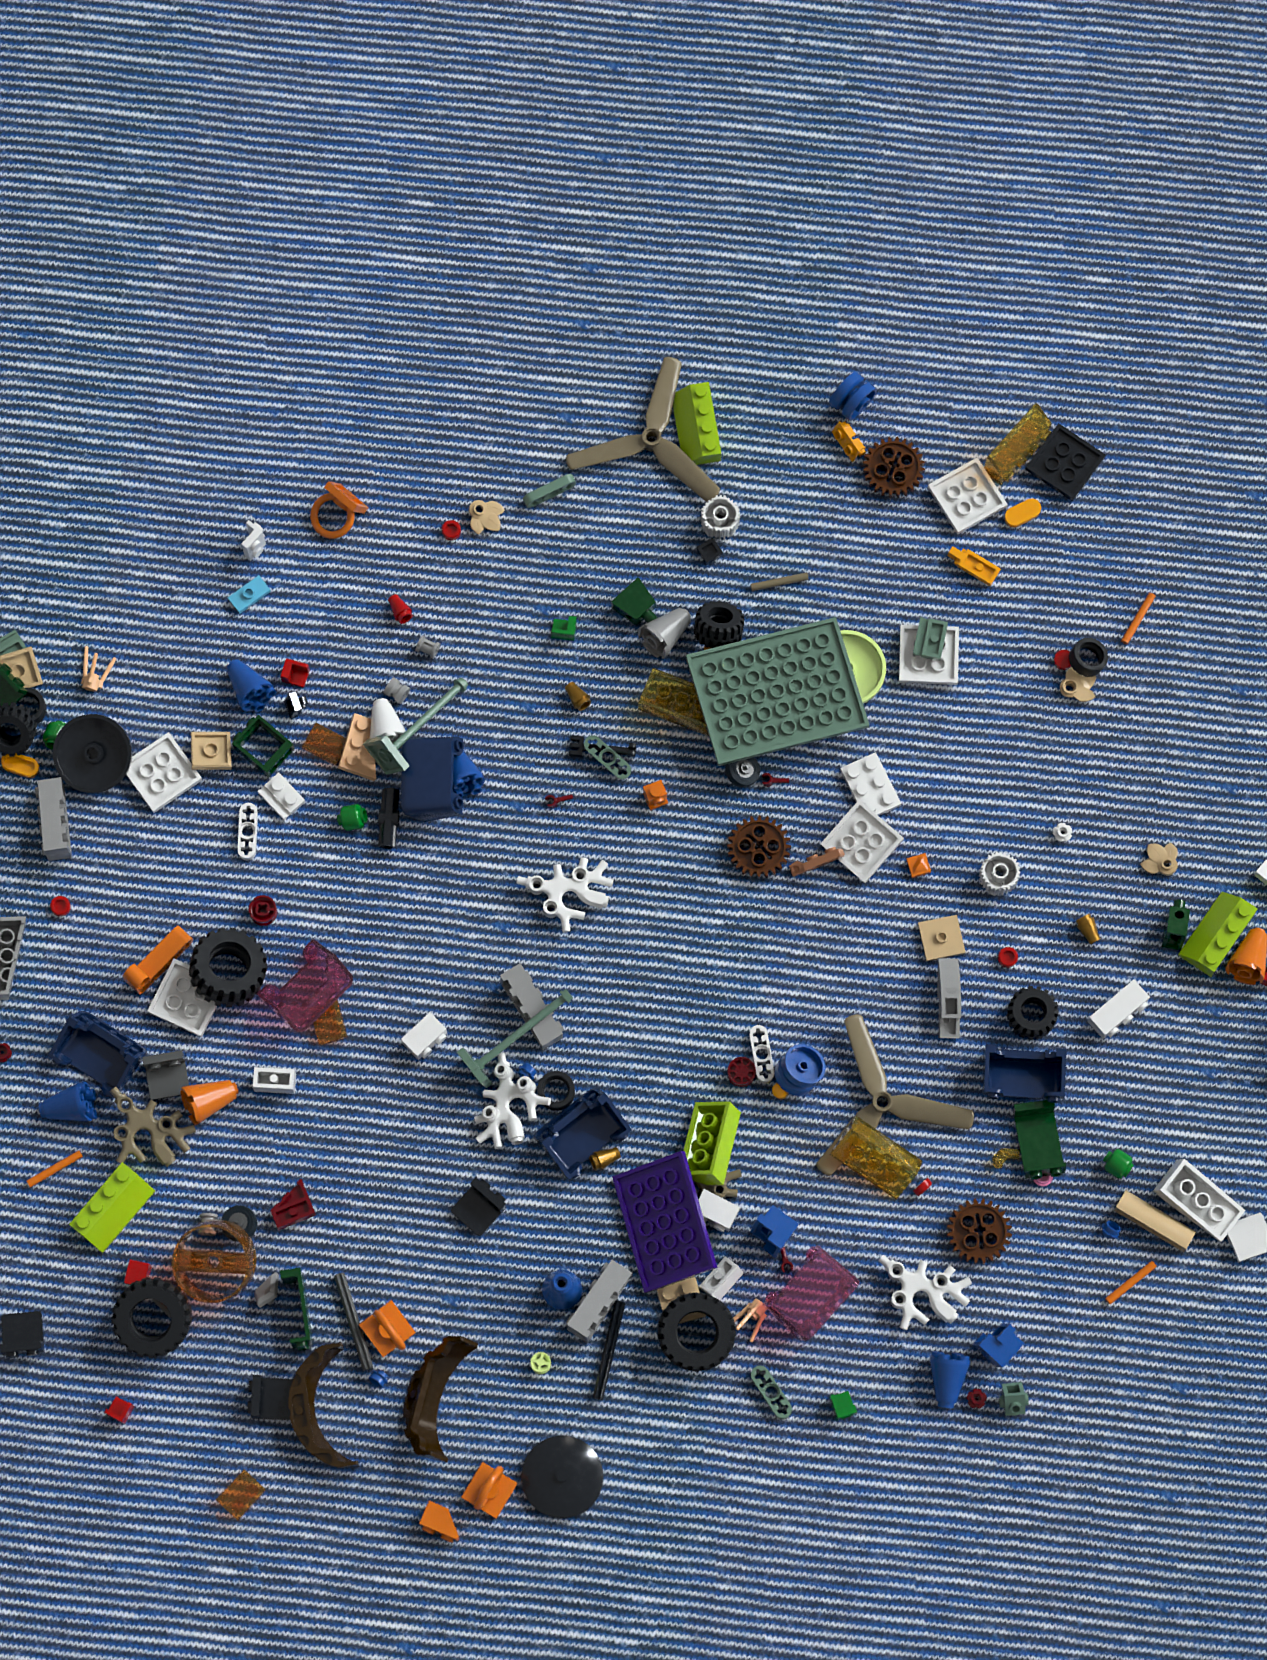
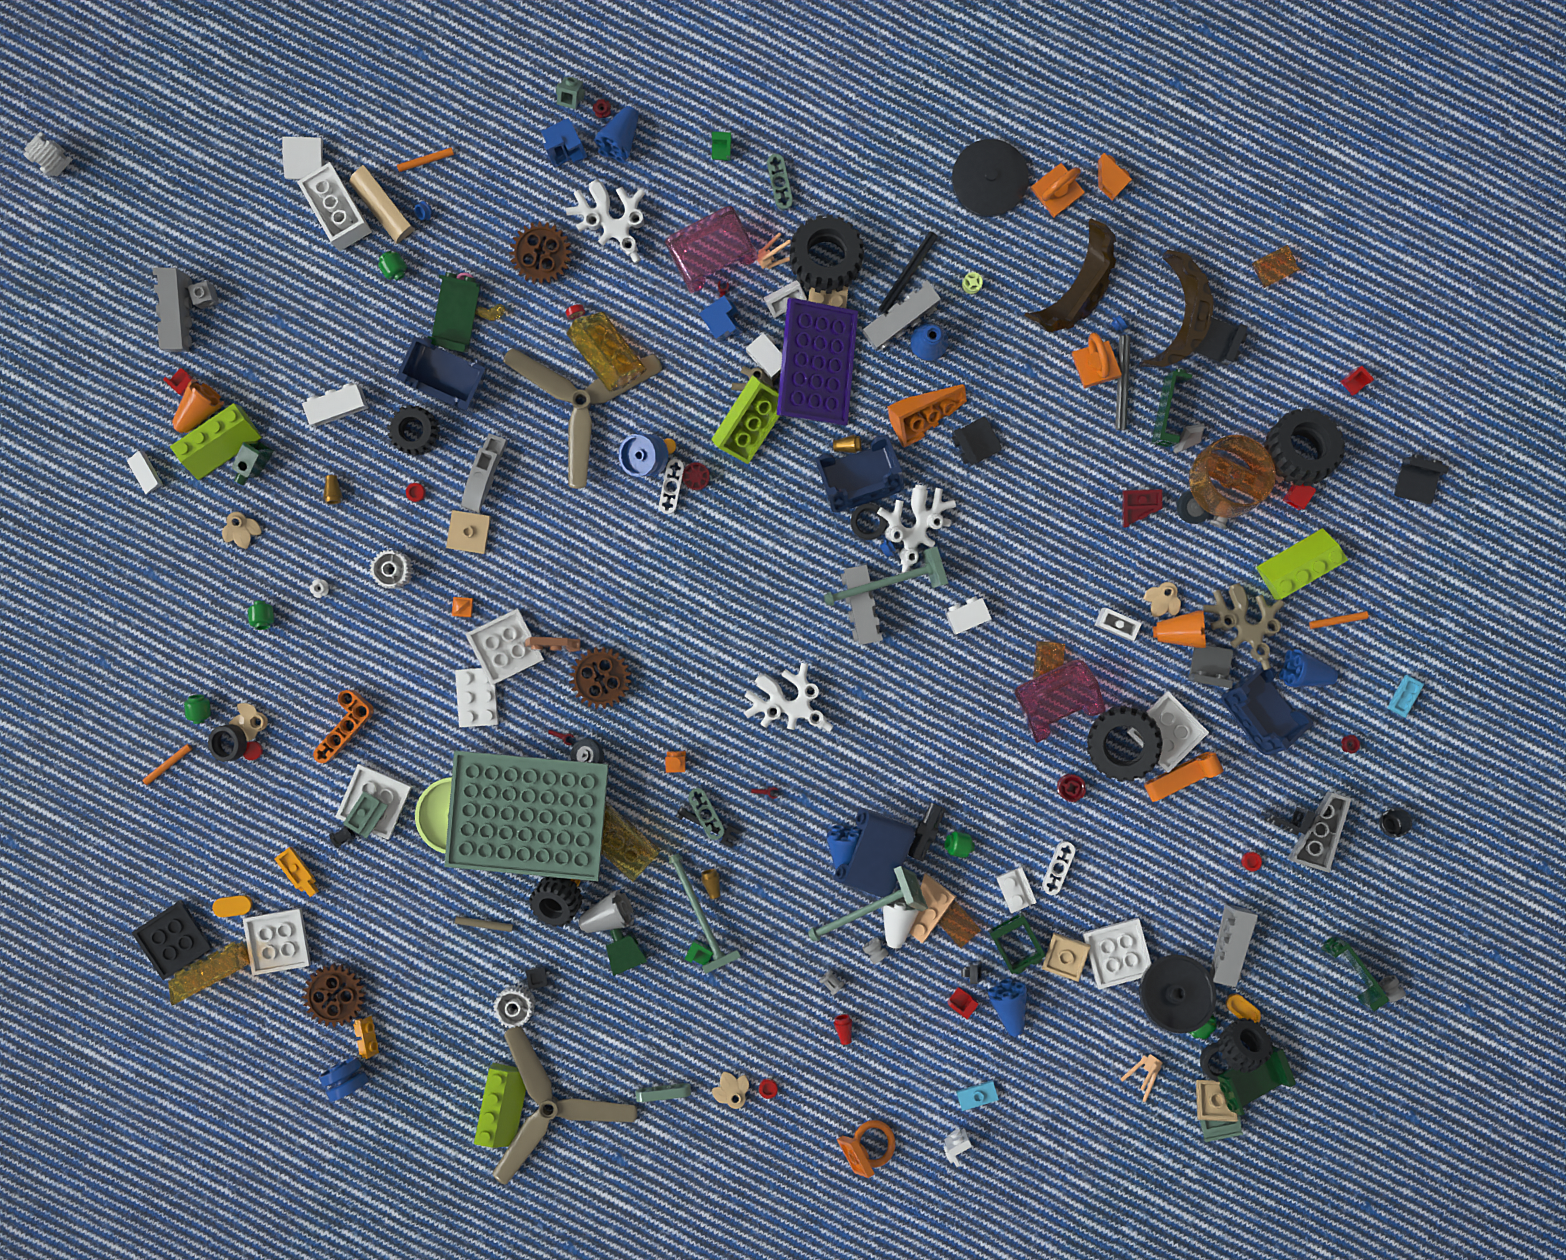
camera: 160 degrees left, 15 degrees up
none -> green head [184,694,211,724]
none -> green head [247,601,275,630]
none -> orange beam [313,689,374,763]
none -> black bush [329,825,355,848]
none -> sand green tile [669,853,741,974]
none -> orange wedge [887,384,967,448]
none -> tan plate [1143,582,1181,617]
none -> black bracket [1260,807,1315,836]

